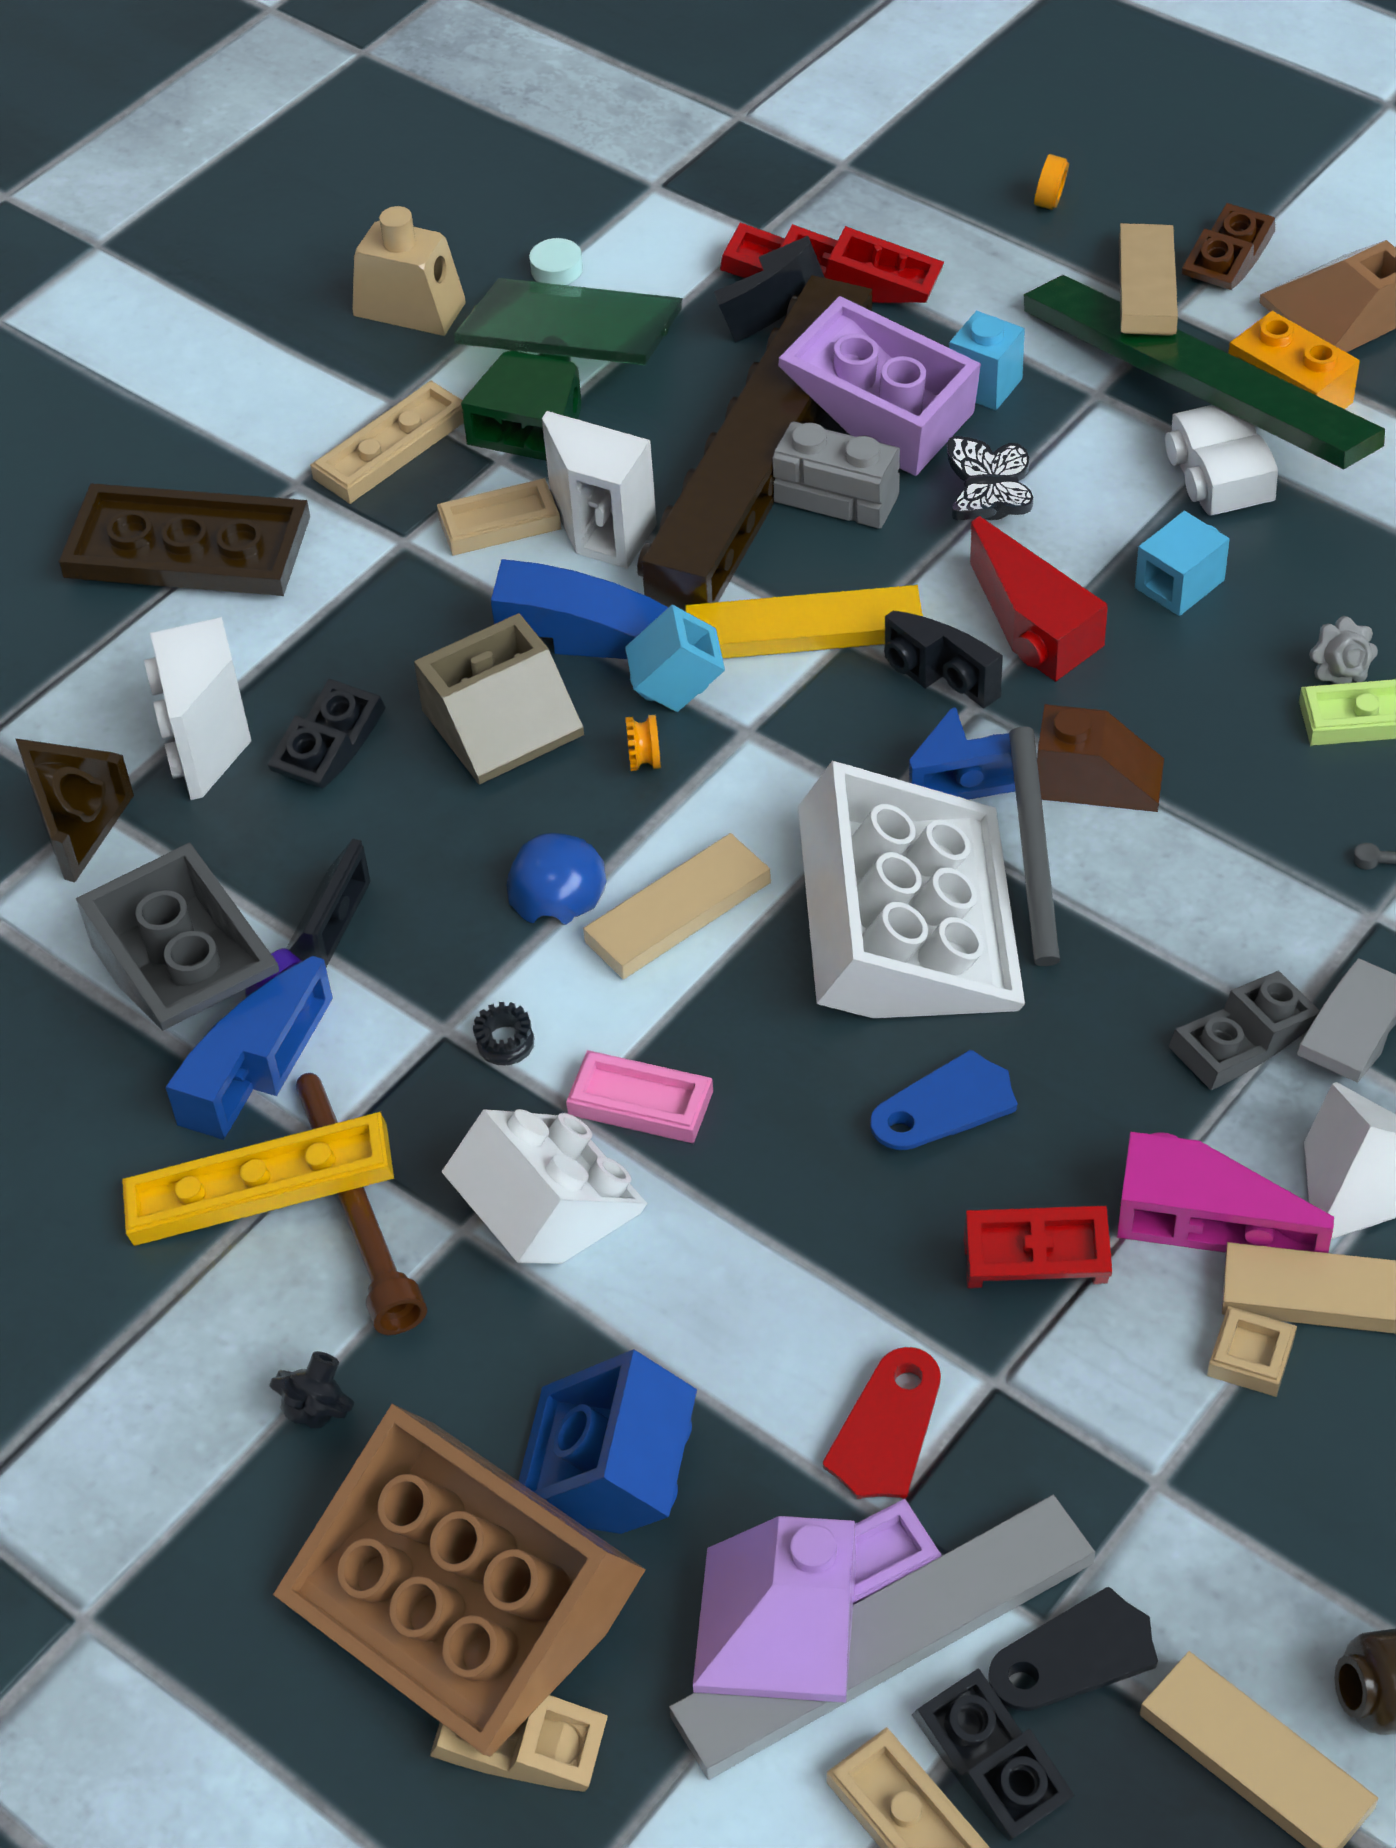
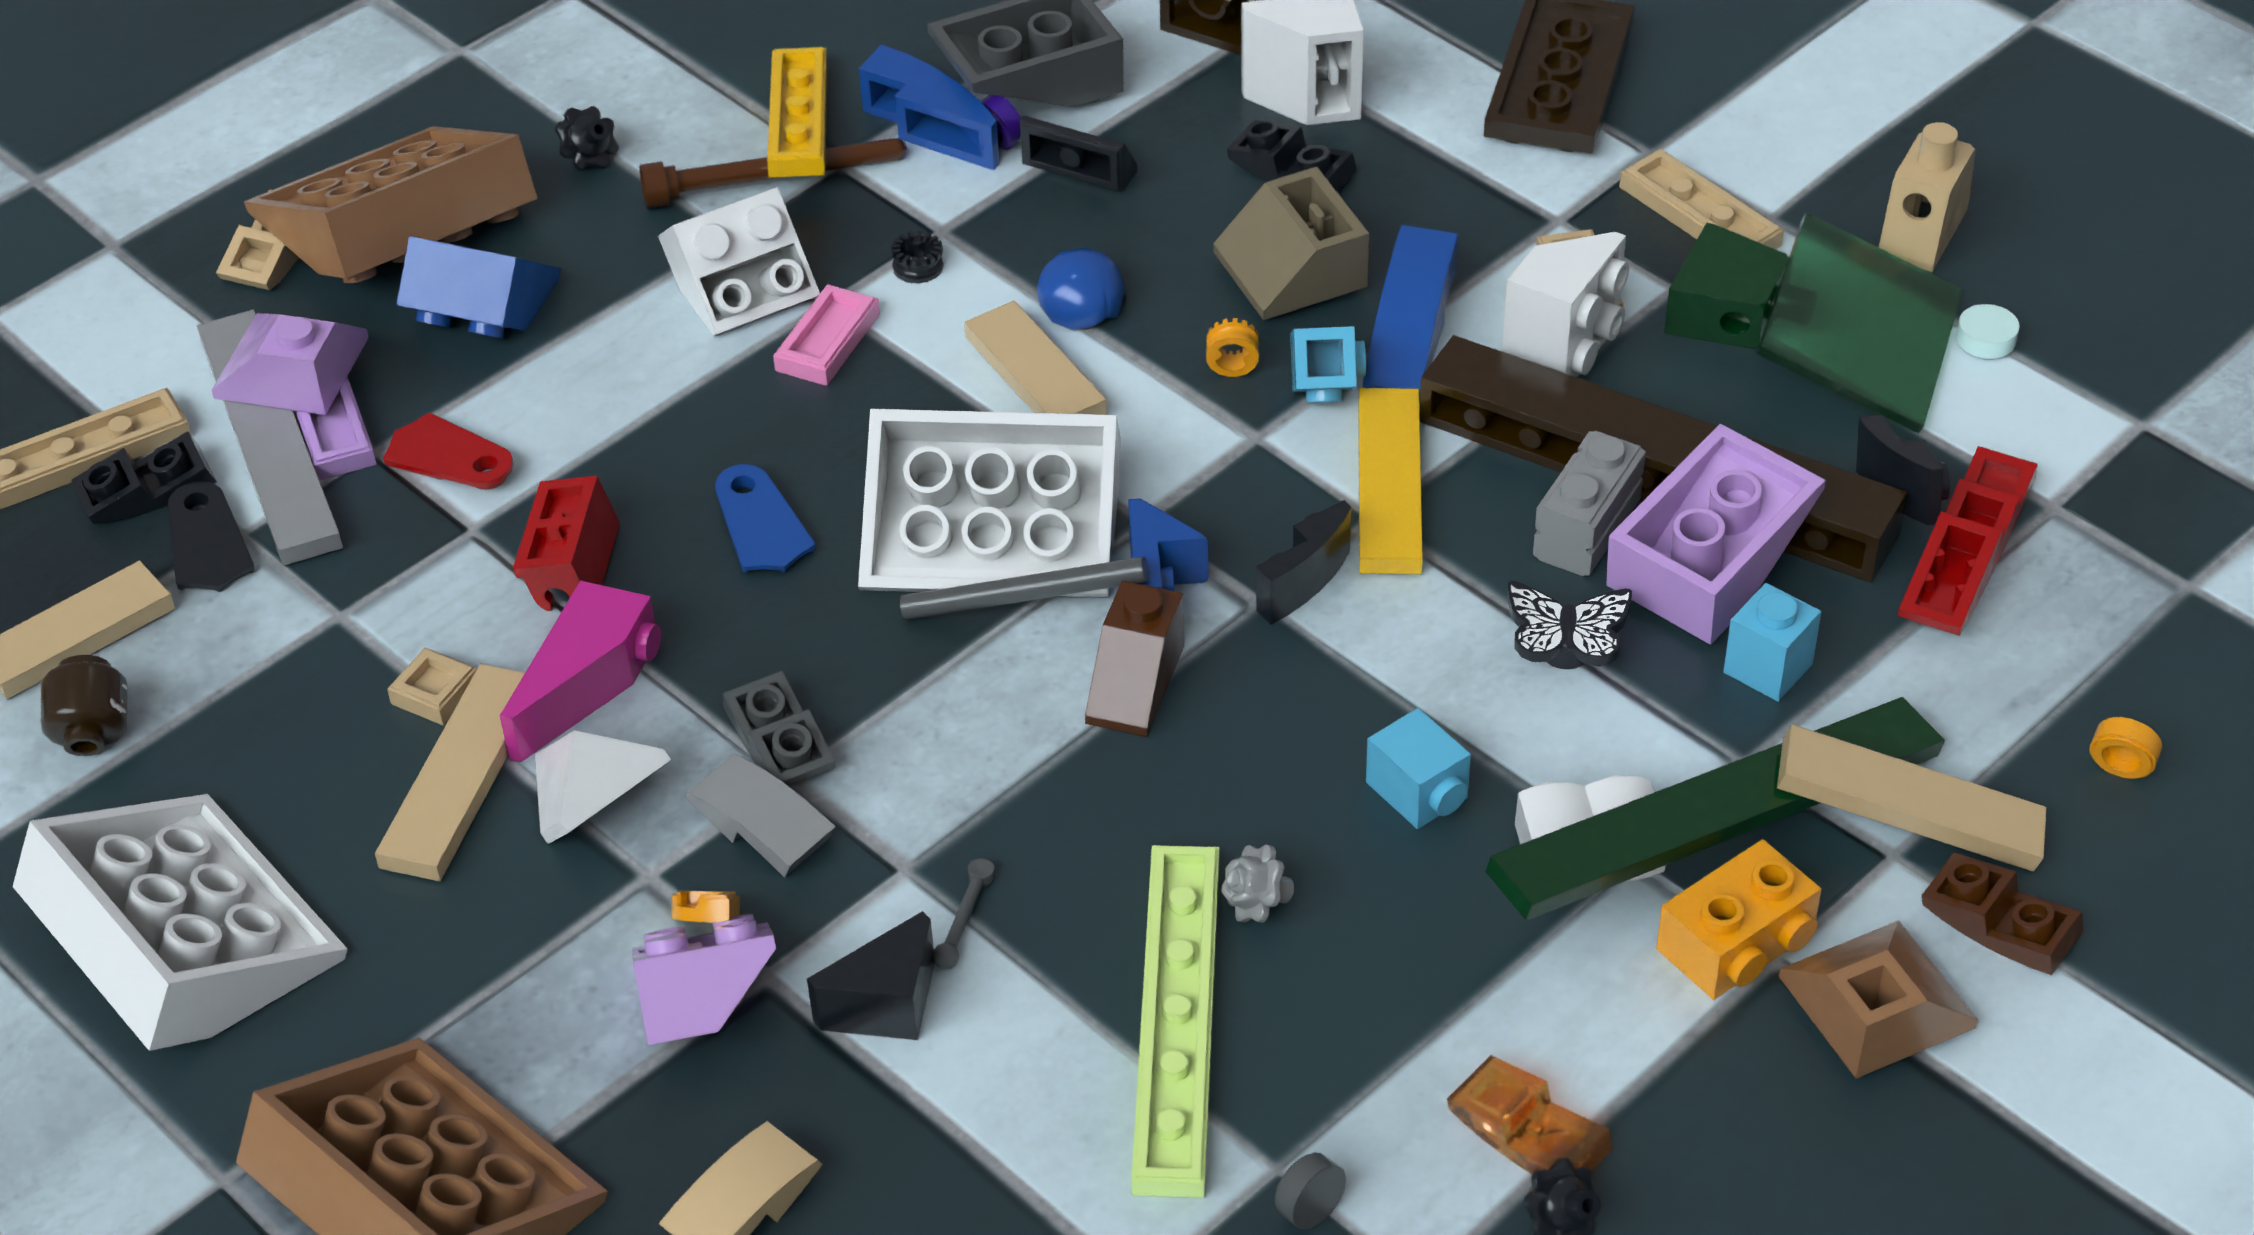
camera: 95 degrees right, 5 degrees down
red slope [970,516,1108,682] -> none

